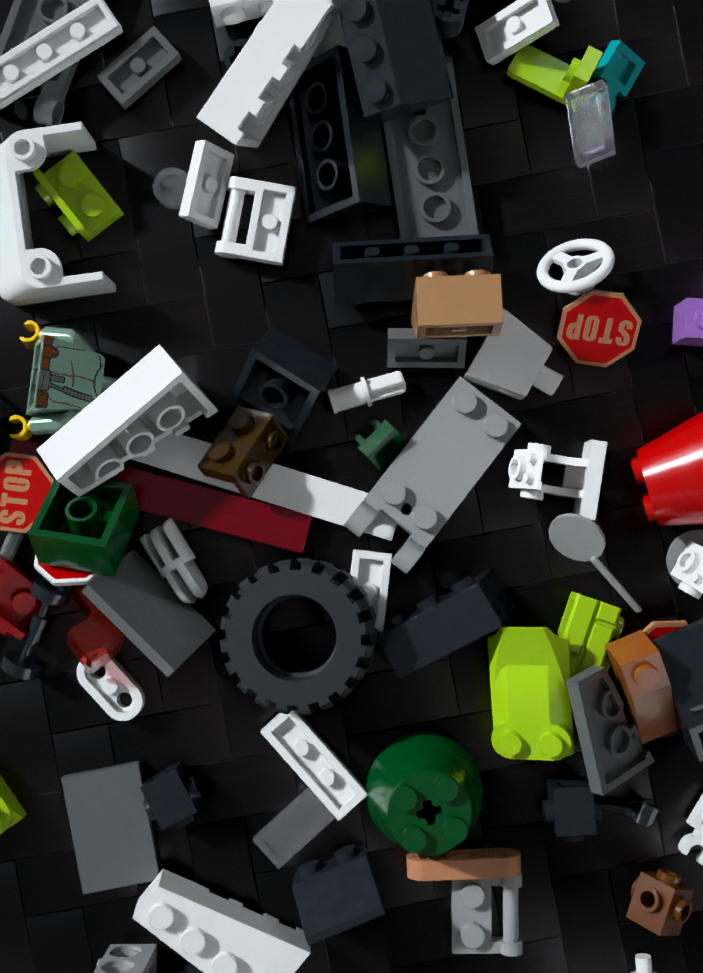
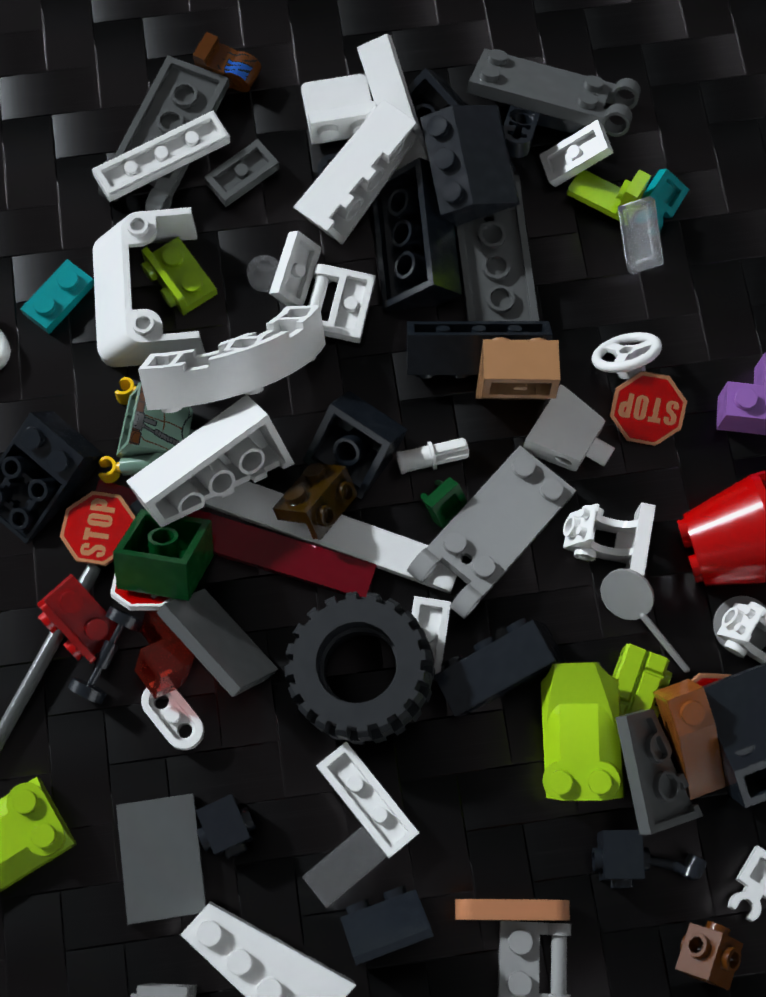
camera: 10 degrees left, 15 degrees down
white arm [139,518,208,604] -> none
dark green cone [366,731,483,855] -> none
dark grey plate [387,328,467,368] -> none
none -> white brick [138,305,326,413]

